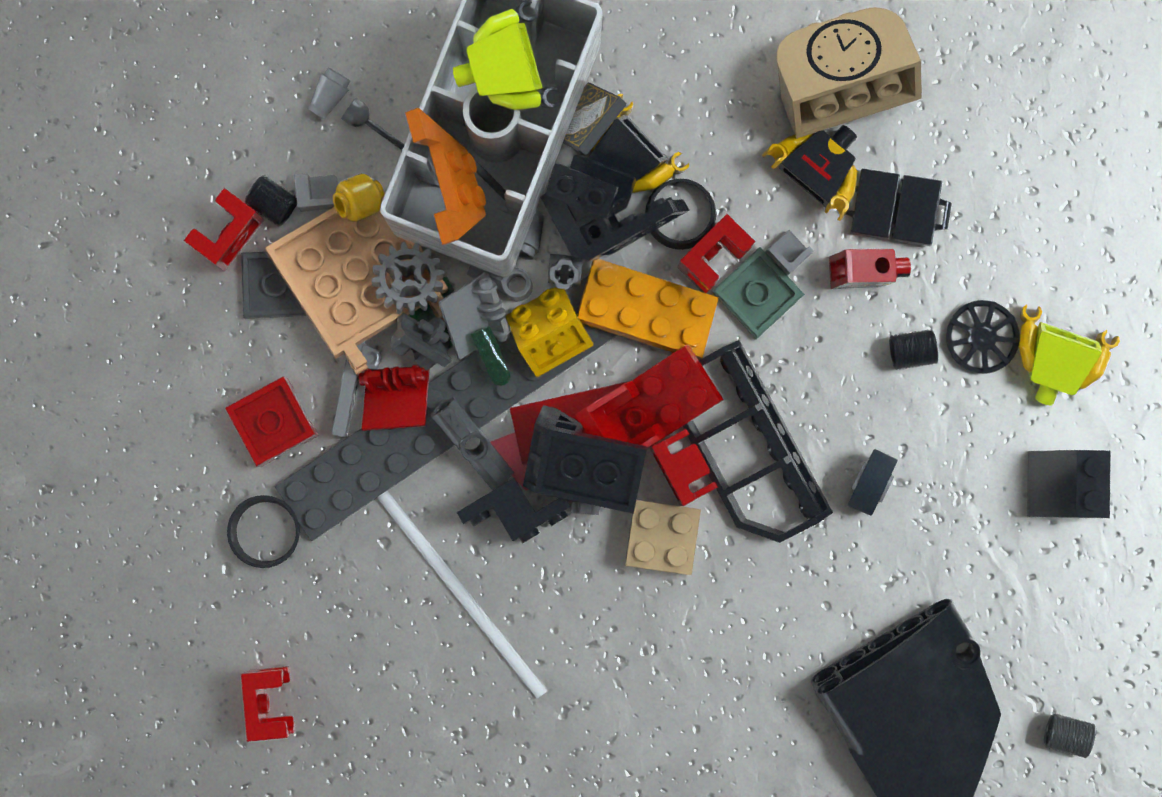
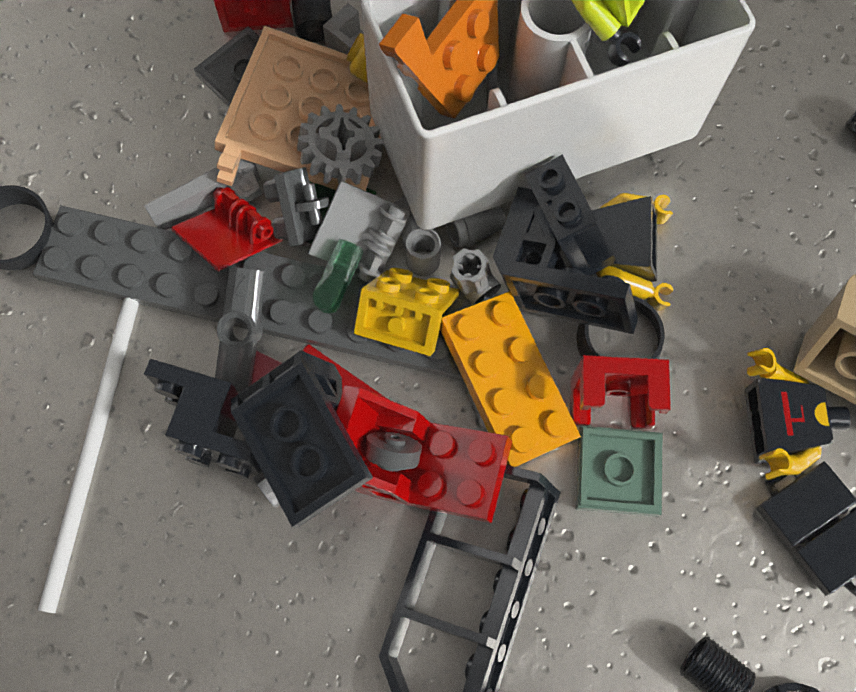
camera: 50 degrees right, 15 degrees down
red panel [225,376,319,467] -> none
tile [563,82,627,155] -> none
tan brick [625,500,701,575] -> none
red panel [650,429,718,506] -> none
light grey panel [765,230,814,276] -> none
torso [829,249,911,289] -> none
none -> dark grey wheel [364,431,422,471]

